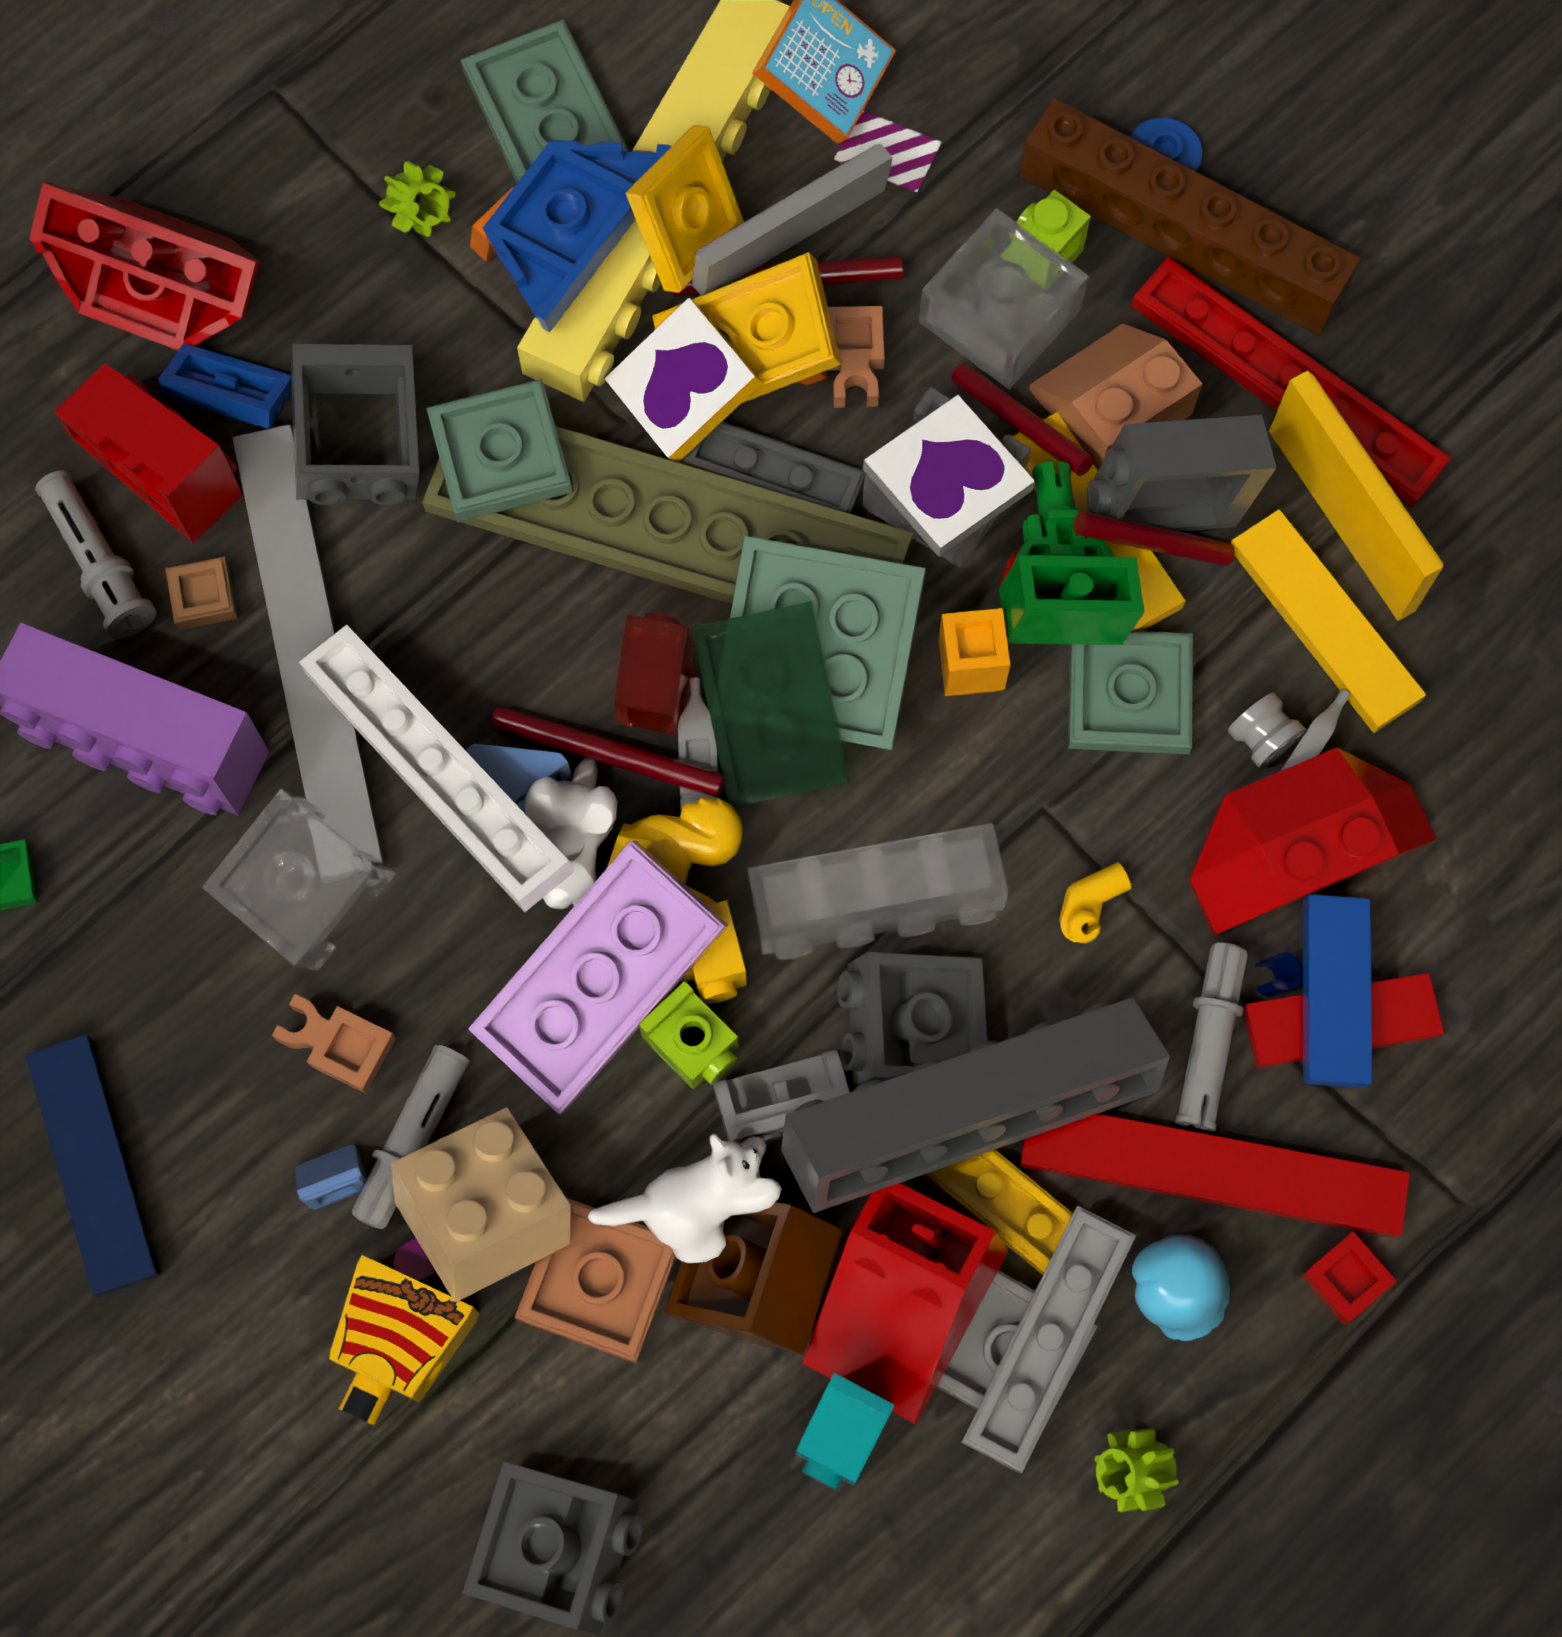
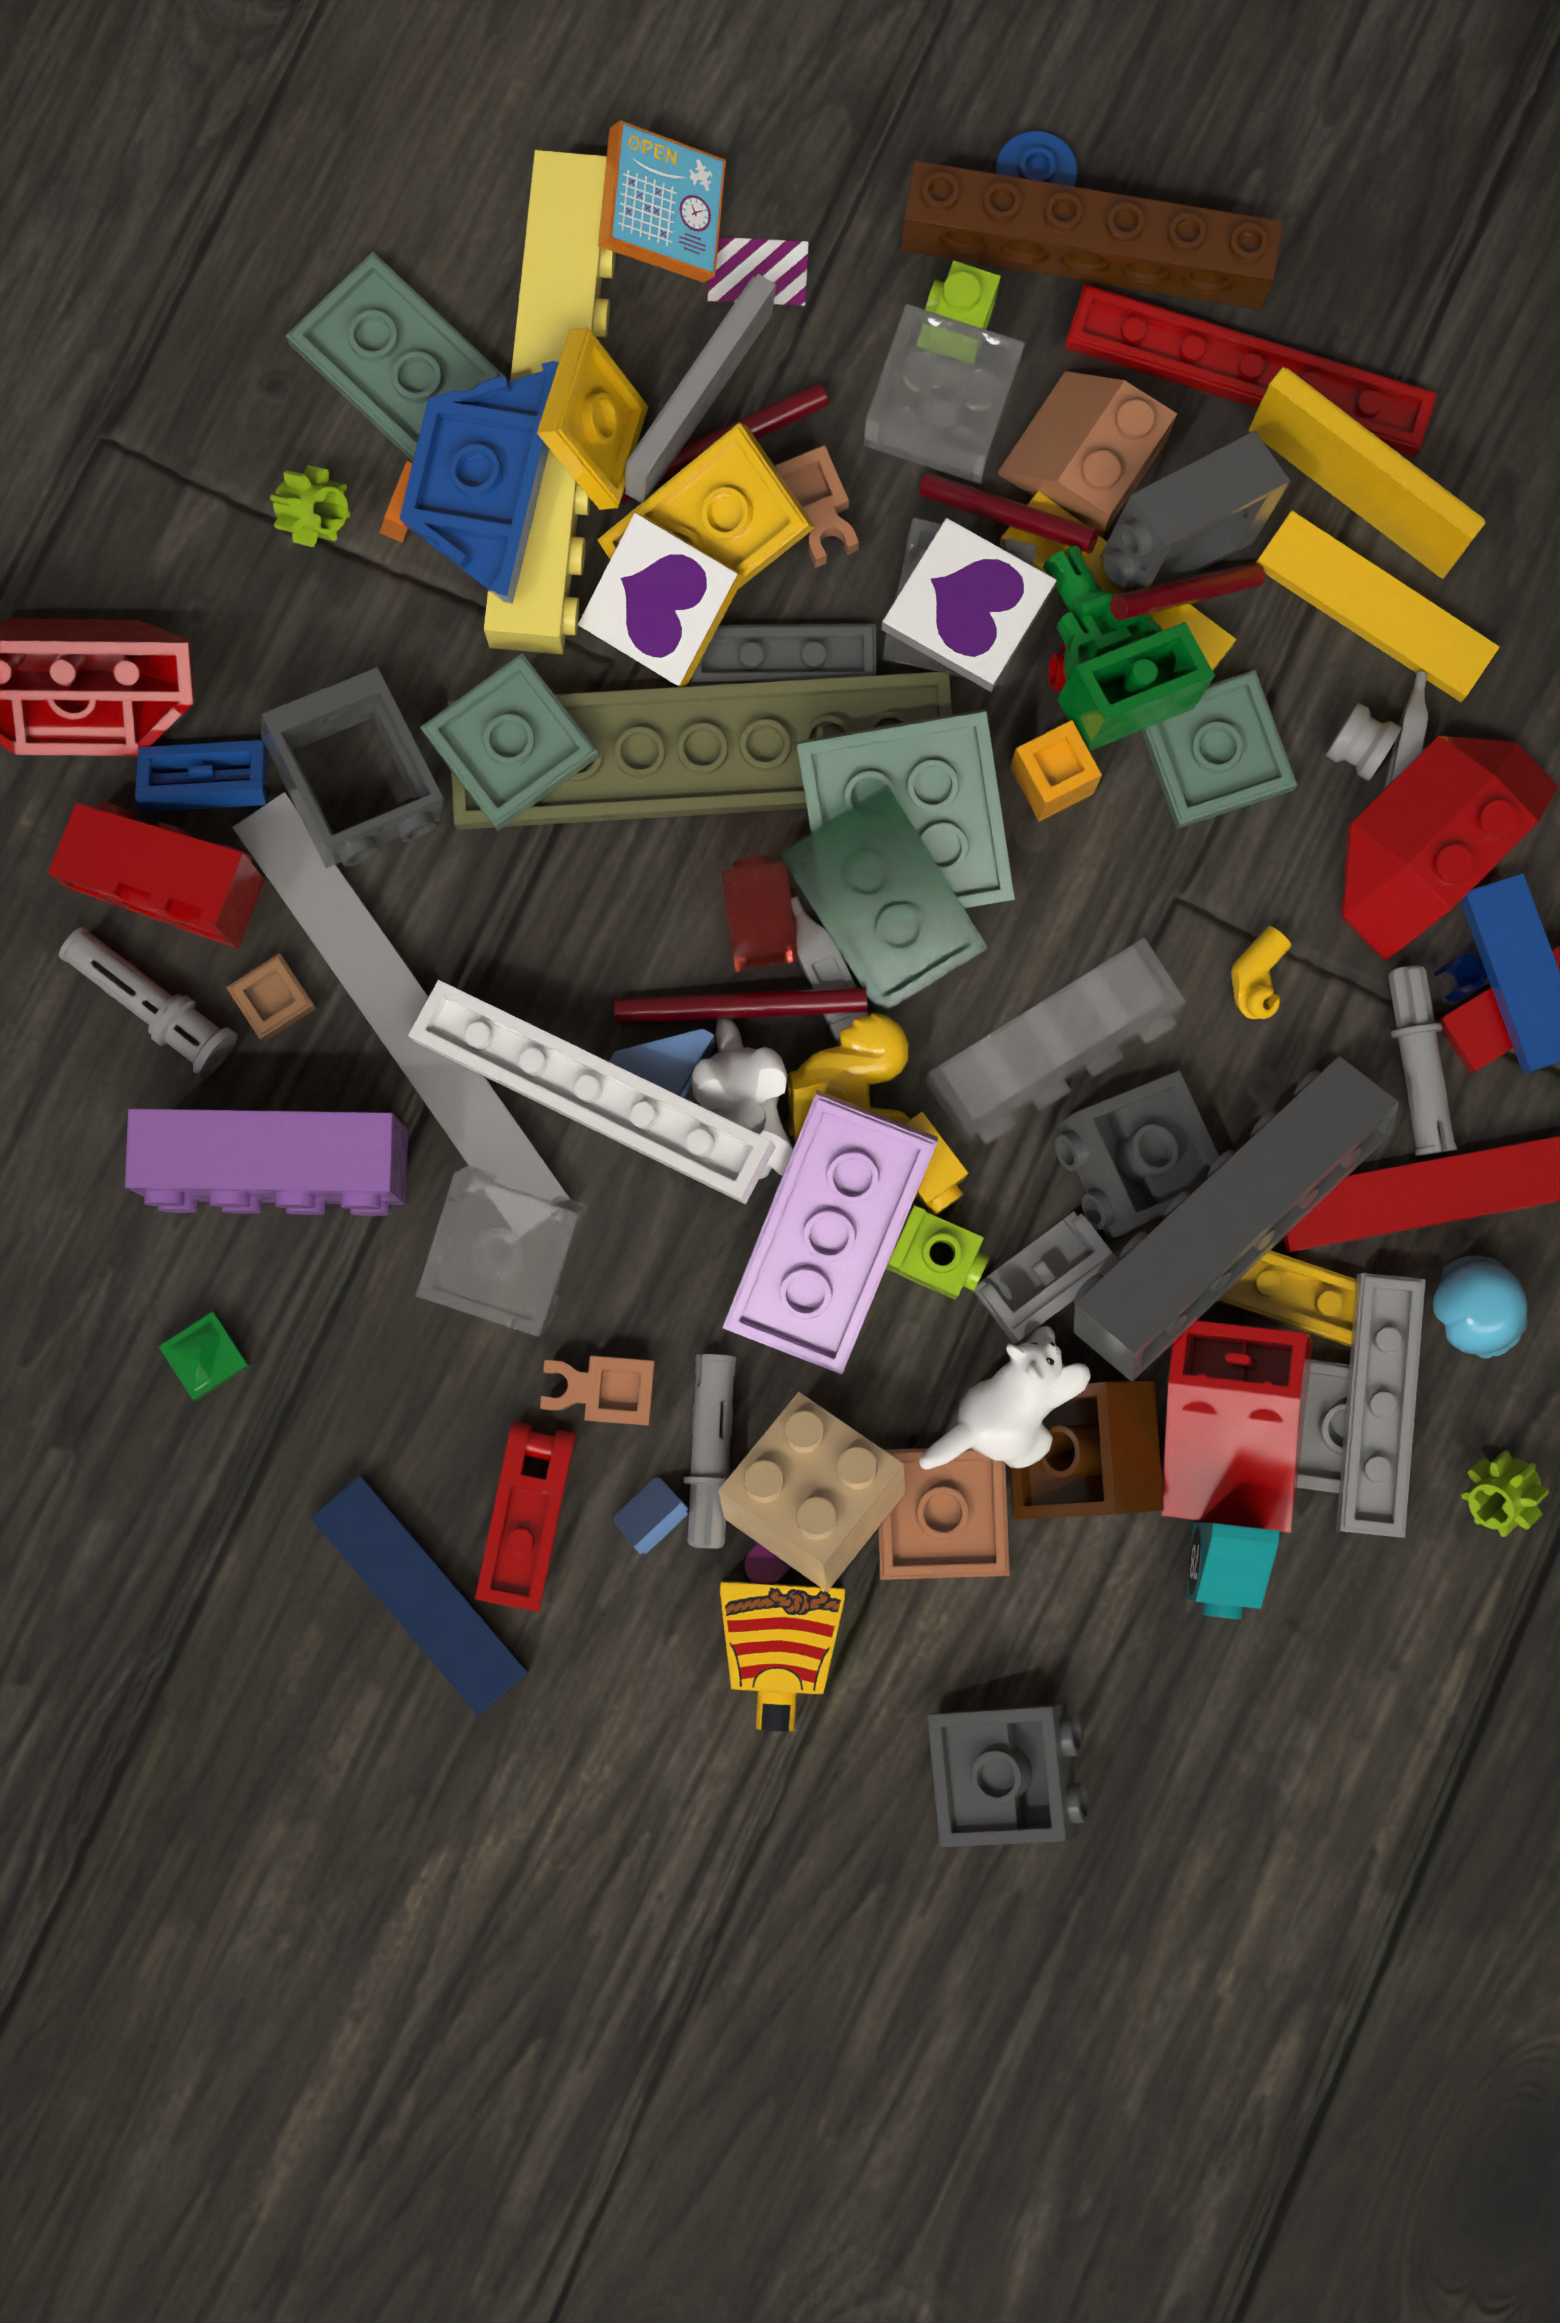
camera: 25 degrees left, 10 degrees up
none -> red plate [475,1420,577,1612]

